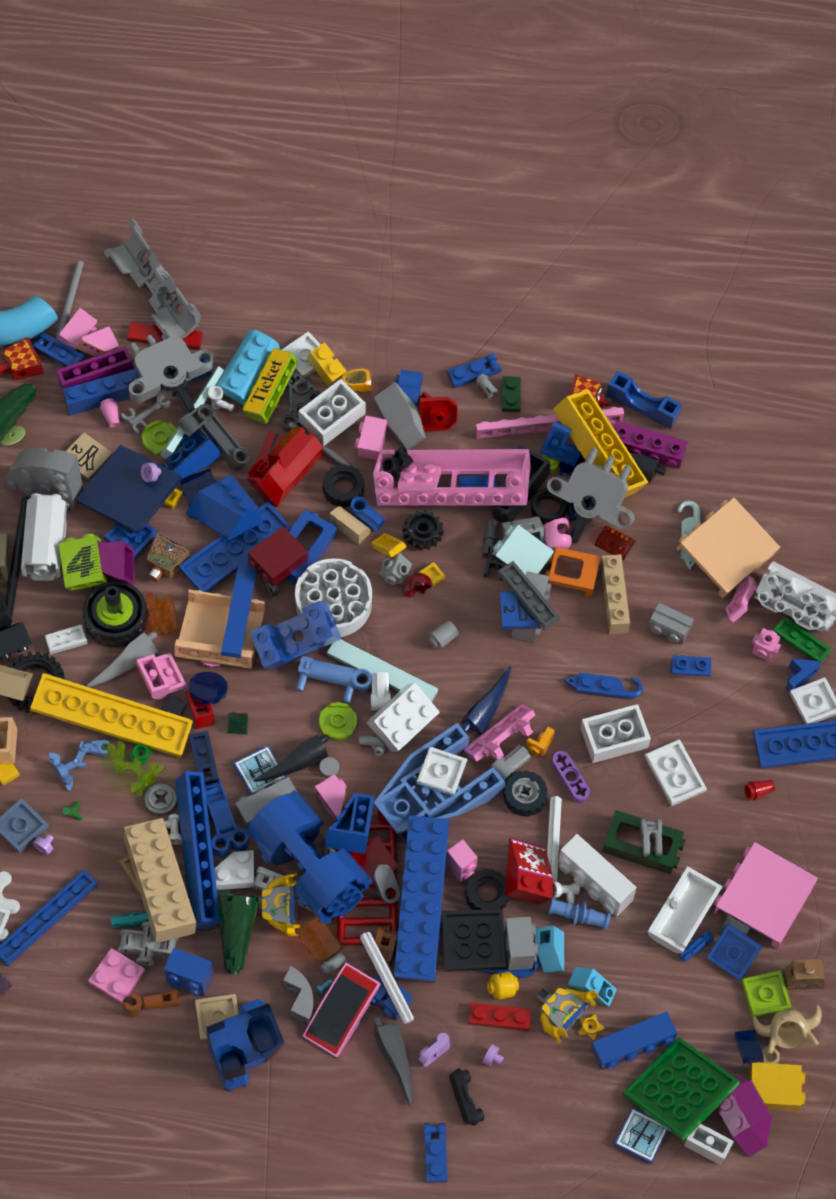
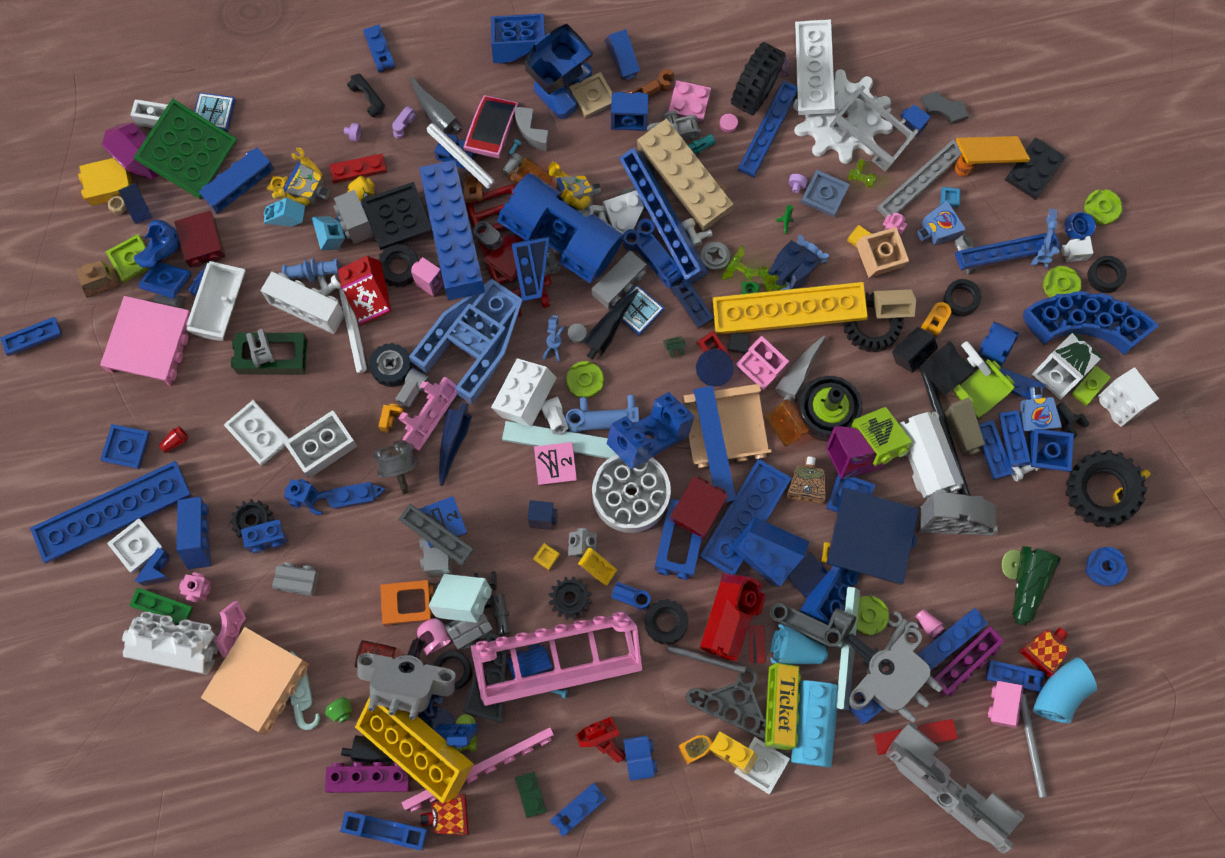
camera: 165 degrees right, 10 degrees up
white plate [44,624,88,655] -> none
tan tile [66,433,113,482] -> none
bright pink slope [73,327,119,357] -> none
lavender tile [141,463,161,482] -> none
white piece [208,386,235,412] -> none
dark green cone [218,894,259,974] -> none
white brick [299,379,366,446] -> none
bright pink slope [315,774,347,821] -> none
tan brick [330,506,371,545] -> none
bright pink brick [355,416,387,460] -> none
light grey arm [359,736,386,756] -> none
light grey piece [374,382,426,450] -> none
black plate [382,445,414,477] -> none
bright pink plate [398,464,441,491] -> none
dark red hair [403,573,433,597] -> none
white tile [416,747,467,796] -> none
light grey brick [428,620,459,649] -> none
light grey pin [476,374,498,398] -> none
medium lavender beam [552,751,590,803] -> none
tan brick [600,555,630,634] -> none
tan piece [753,1005,822,1054] -> none
none -> blue plate [100,424,151,470]
none -> blue piece [134,220,180,268]
none -> dark red brick [174,211,226,267]
none -> blue wedge [177,497,211,570]
none -> black gear [230,499,275,540]
none -> blue brick [284,479,319,509]
none -> bright green cone [325,697,352,723]
none -> flat silver wheel [372,440,419,495]
none -> blue slope [491,13,545,64]
none -> dark blue brick [527,500,558,530]
none -> bright pink tile [534,442,577,485]
none -> medium blue piece [542,315,566,361]
none -> blue slope [604,29,640,80]
none -> bright pink tile [720,114,738,133]
none -> black tyre [731,42,786,116]
none -> dark blue plate [768,240,822,289]
none -> medium azure cone [770,624,828,665]

